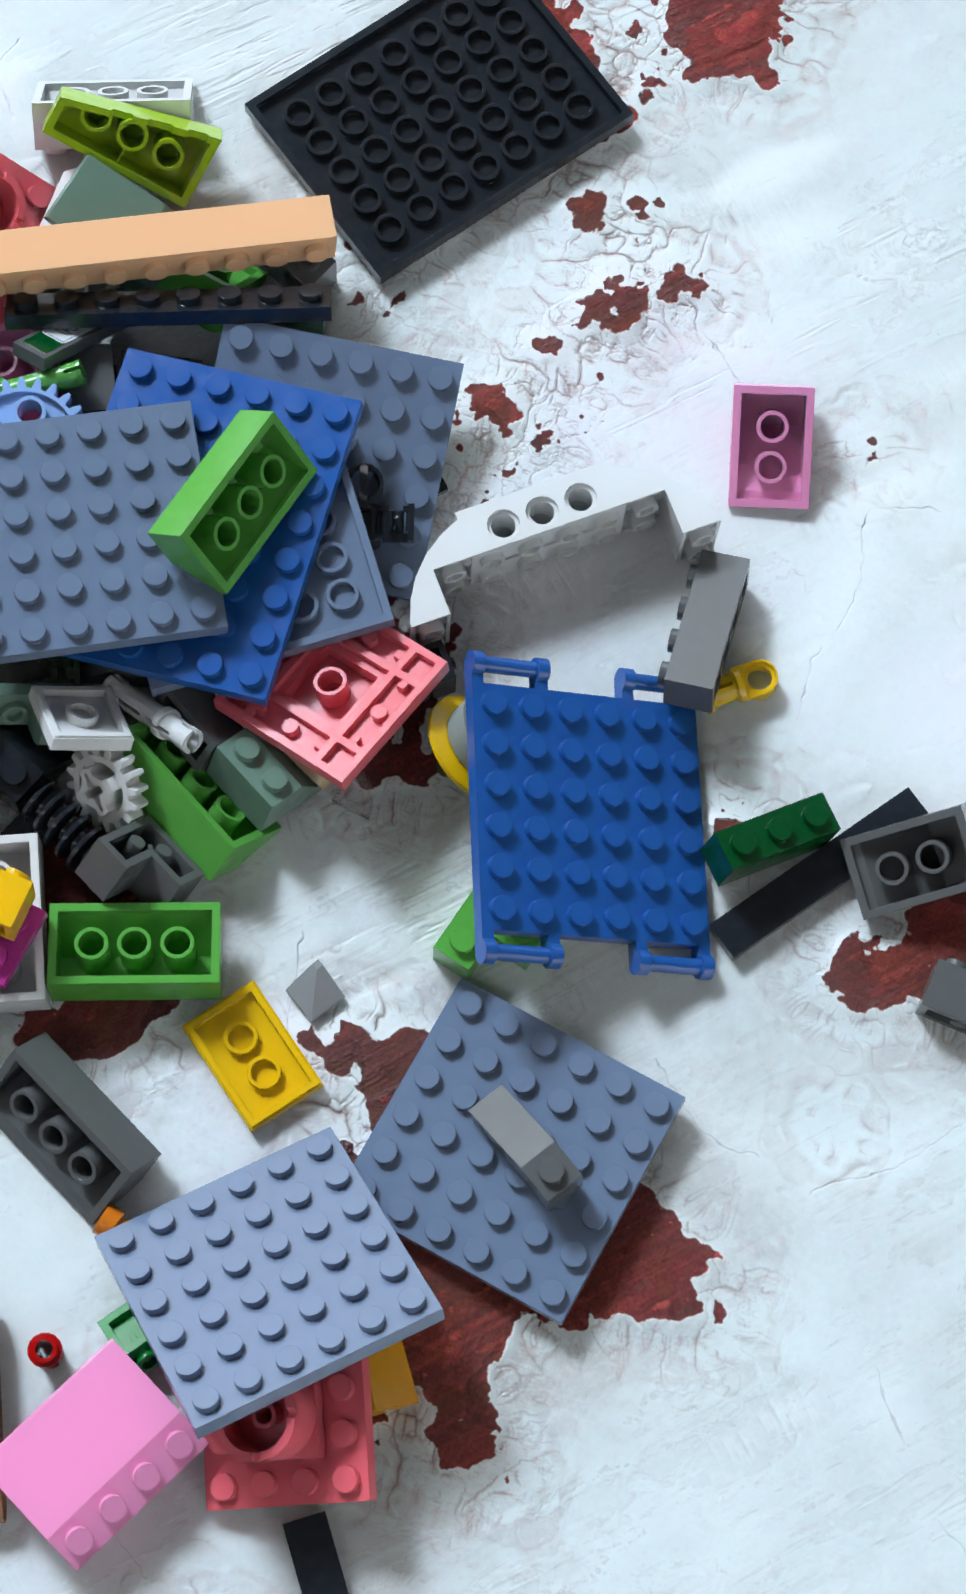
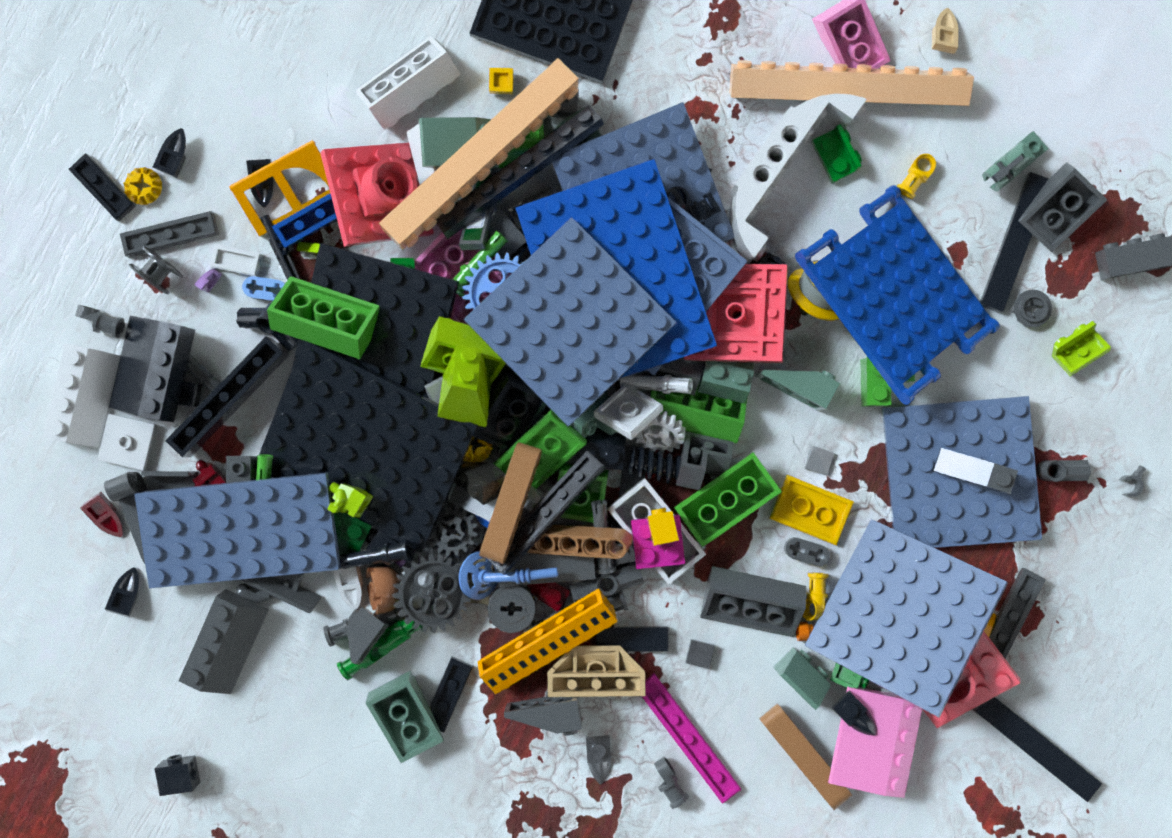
camera: 25 degrees left, 15 degrees up
red pin [27,1333,64,1369] -> none
lime wedge [42,86,222,208] -> none
bright green slope [147,410,318,594] -> none
brick [657,549,750,713] -> none
dark green brick [700,792,841,887] -> none
none -> yellow plate [489,68,514,94]
none -> light nougat brick [729,60,974,106]
none -> sand green slope [755,370,840,411]
none -> sand green slope [773,648,831,711]
none -> dark grey beam [784,537,830,566]
none -> yellow connector [803,572,829,621]
none -> green bracket [811,124,862,184]
none -> black plate [832,691,876,736]
none -> tan plate [932,8,958,54]
none -> sand green plate [982,131,1049,192]
none -> dark grey plate [989,568,1046,659]
none -> dark grey gear [1013,289,1052,328]
none -> dark grey piece [1036,460,1091,482]
none -> lime bracket [1051,321,1111,377]
none -> dark grey piece [1119,465,1146,497]

